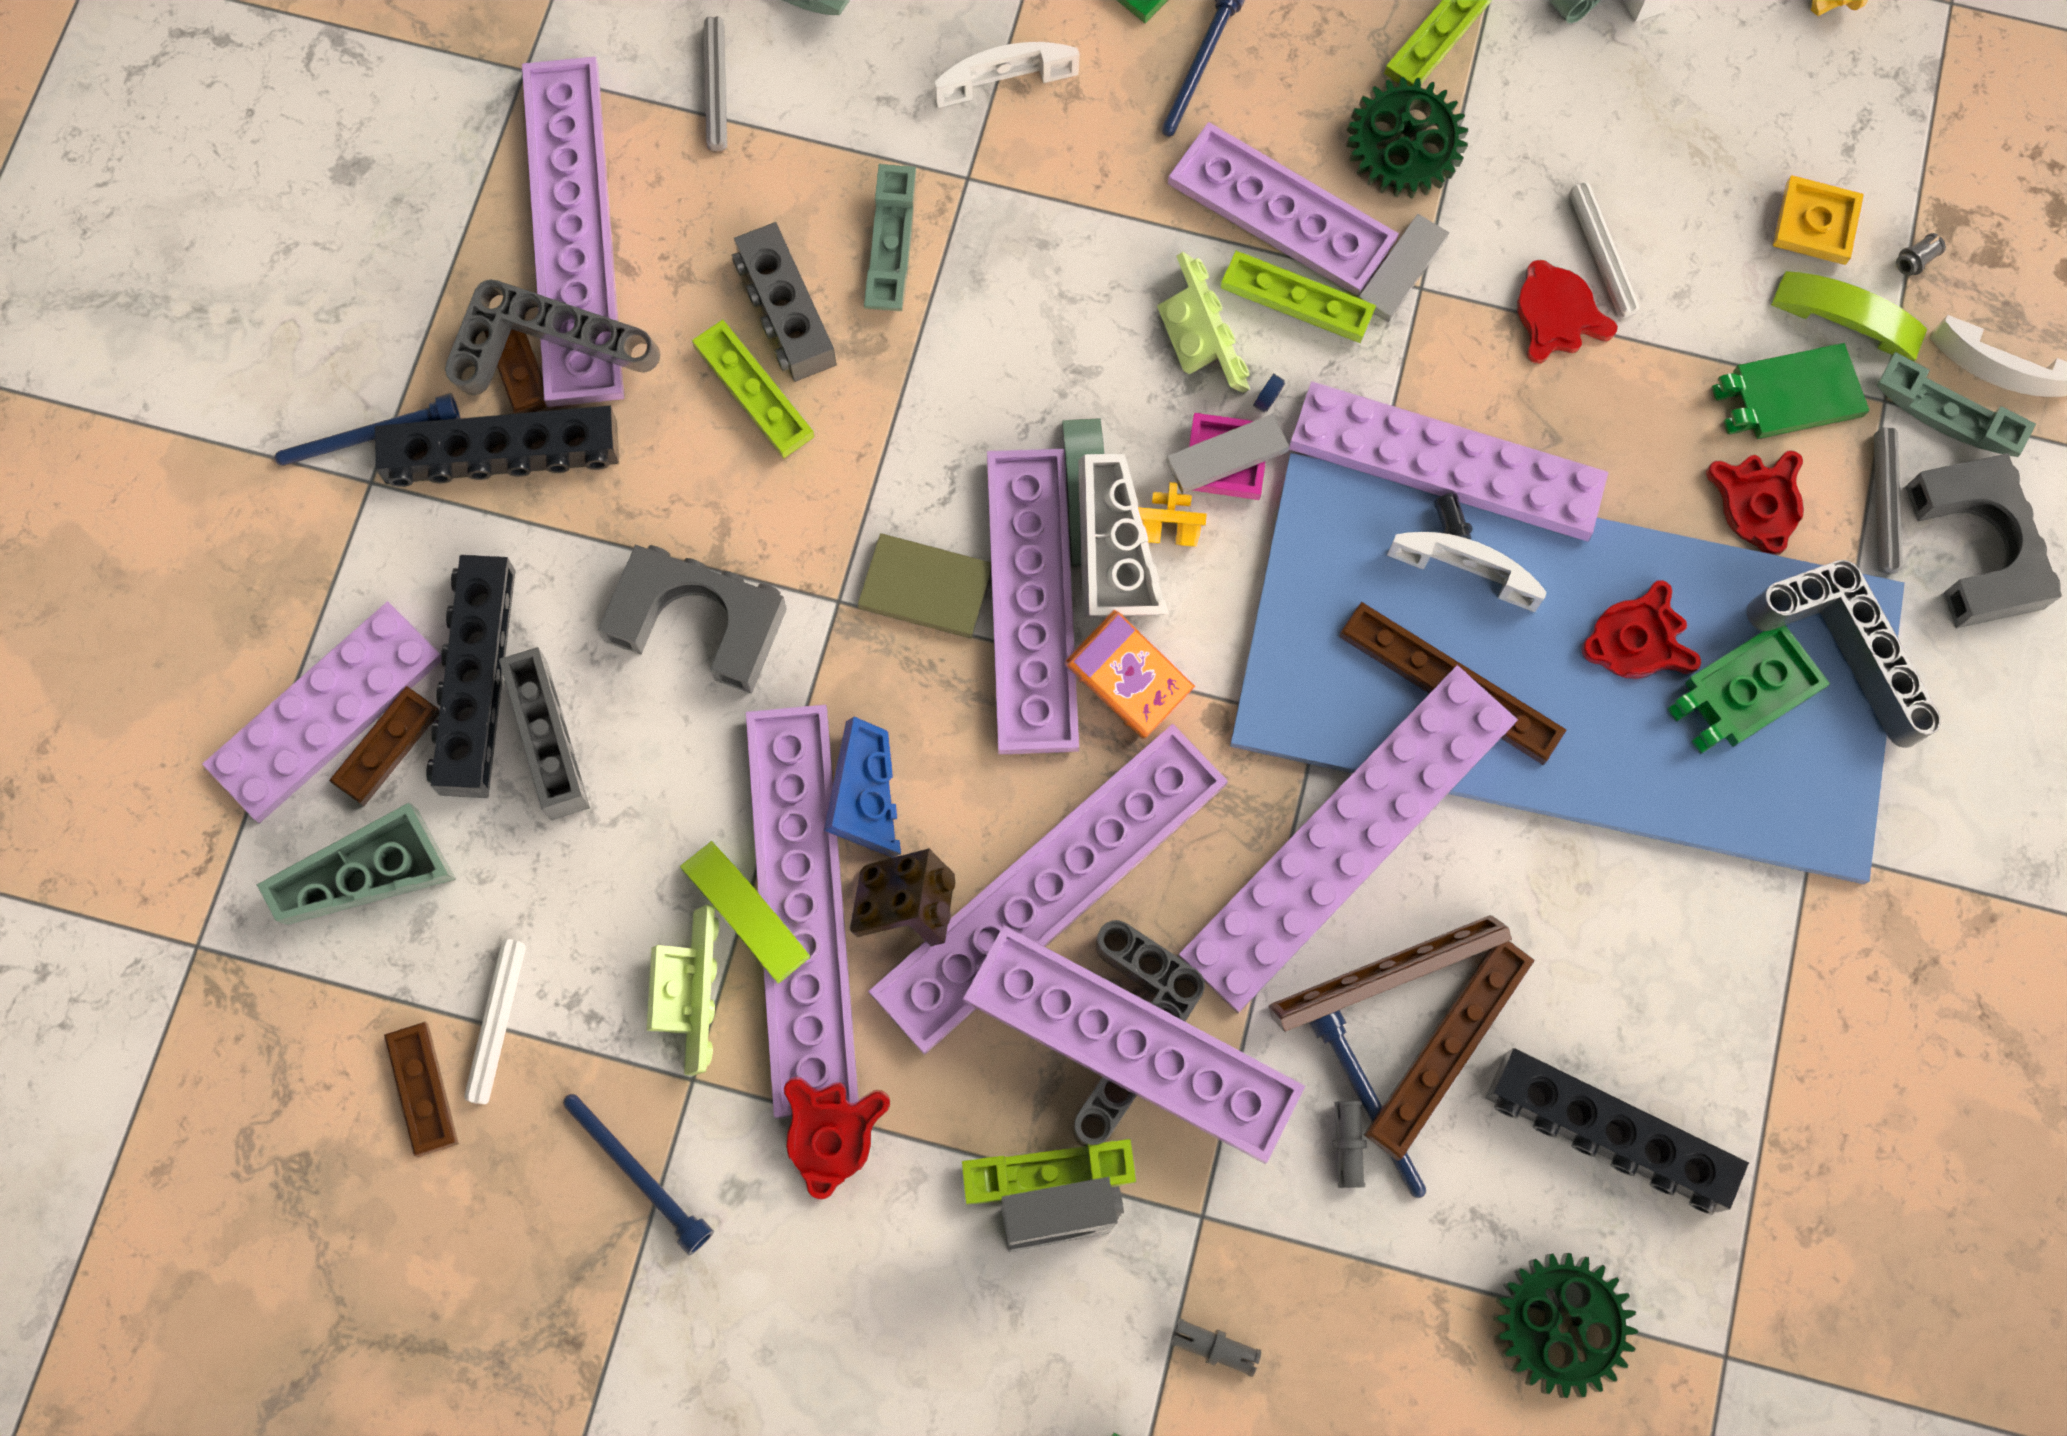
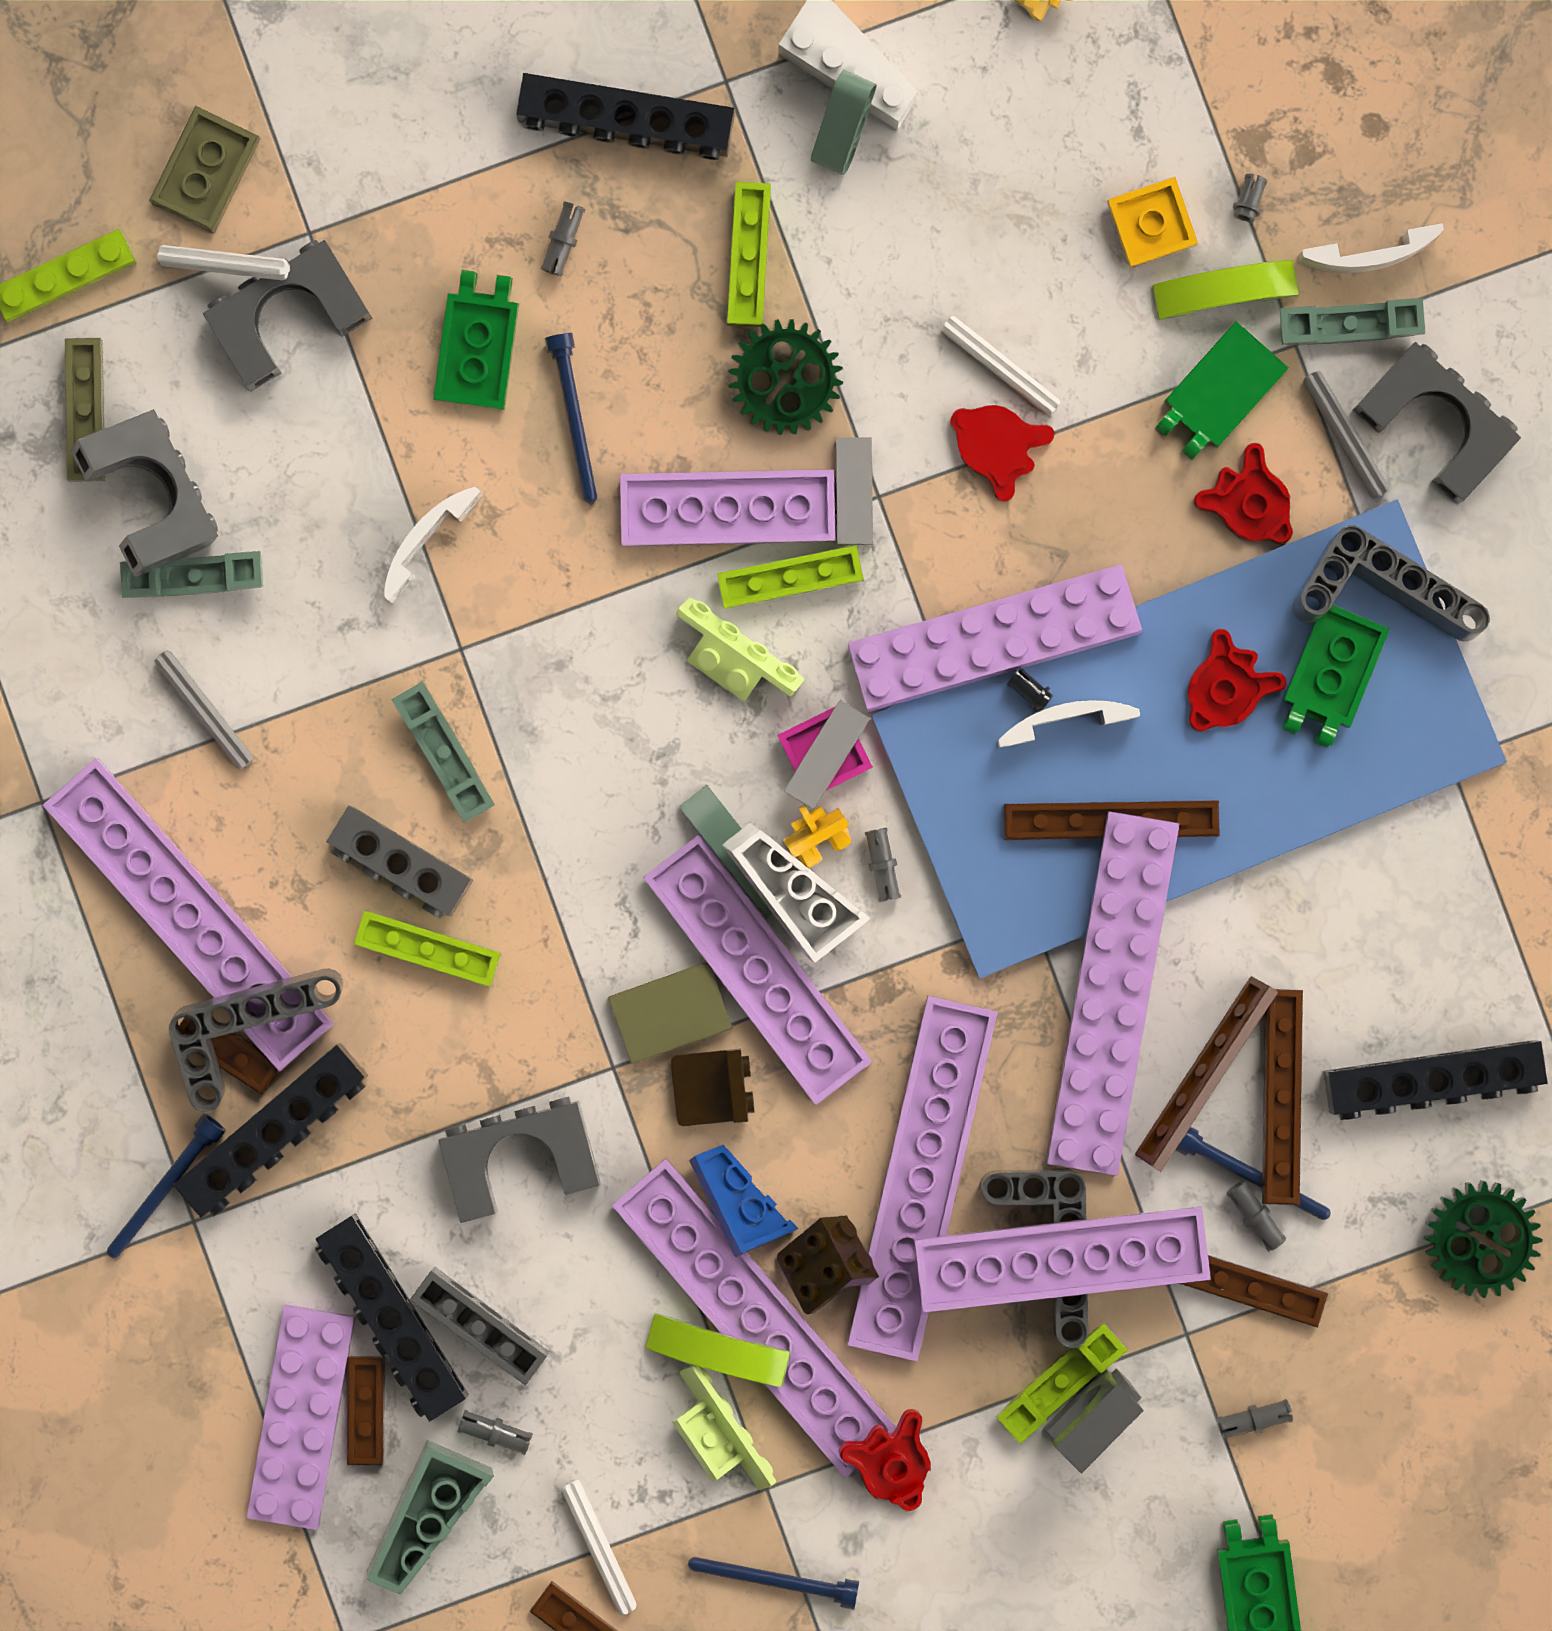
camera: 30 degrees left, 15 degrees up
piece [1064,609,1195,739] -> none
dark blue tile [1253,373,1286,413] -> none
none -> dark grey pin [457,1410,533,1455]
none -> dark brown bracket [671,1048,755,1126]
none -> dark grey pin [865,827,901,902]
none -> reddish brown tile [1178,1255,1328,1328]

